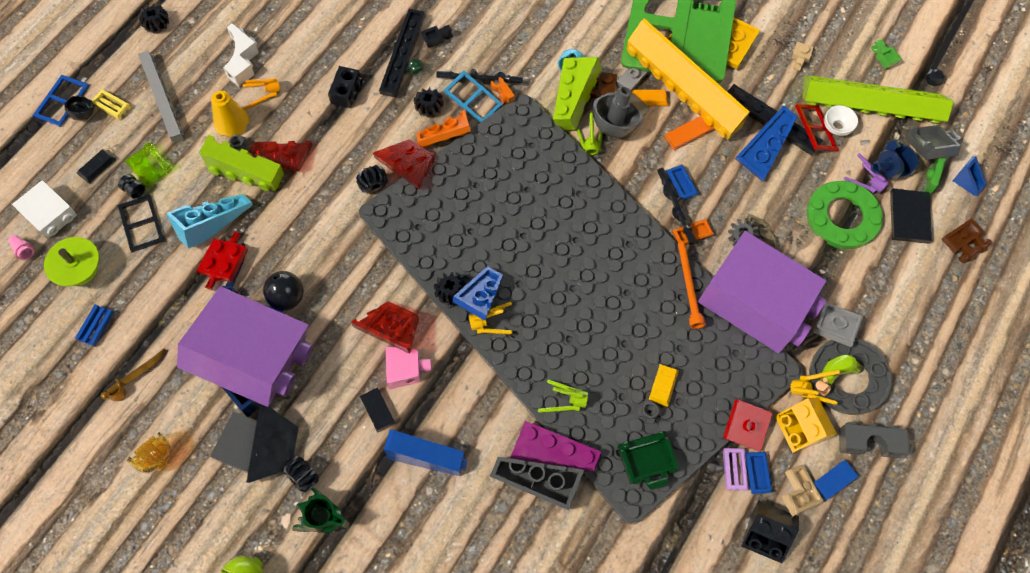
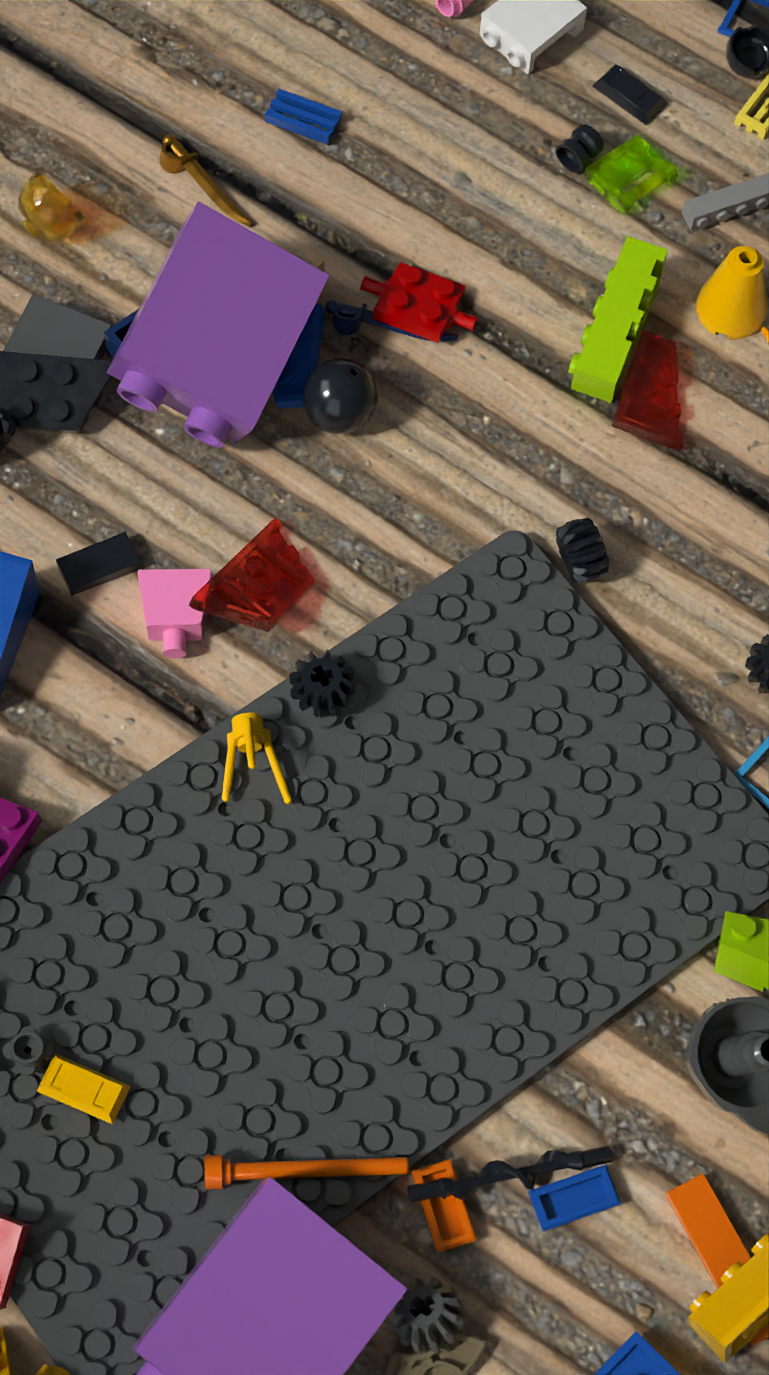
camera: 90 degrees right, 0 degrees up
lime piece [44,237,99,286] -> none
black window [118,194,164,253] -> none
medium azure wedge [166,194,253,249] -> none
dark grey plate [229,135,247,151] -> none
clear red wing [373,139,435,189] -> none
orange wing [416,109,471,148] -> none
blue wing [453,266,503,321] -> none
lime plant [538,380,588,413] -> none
lime plant [576,112,603,156] -> none

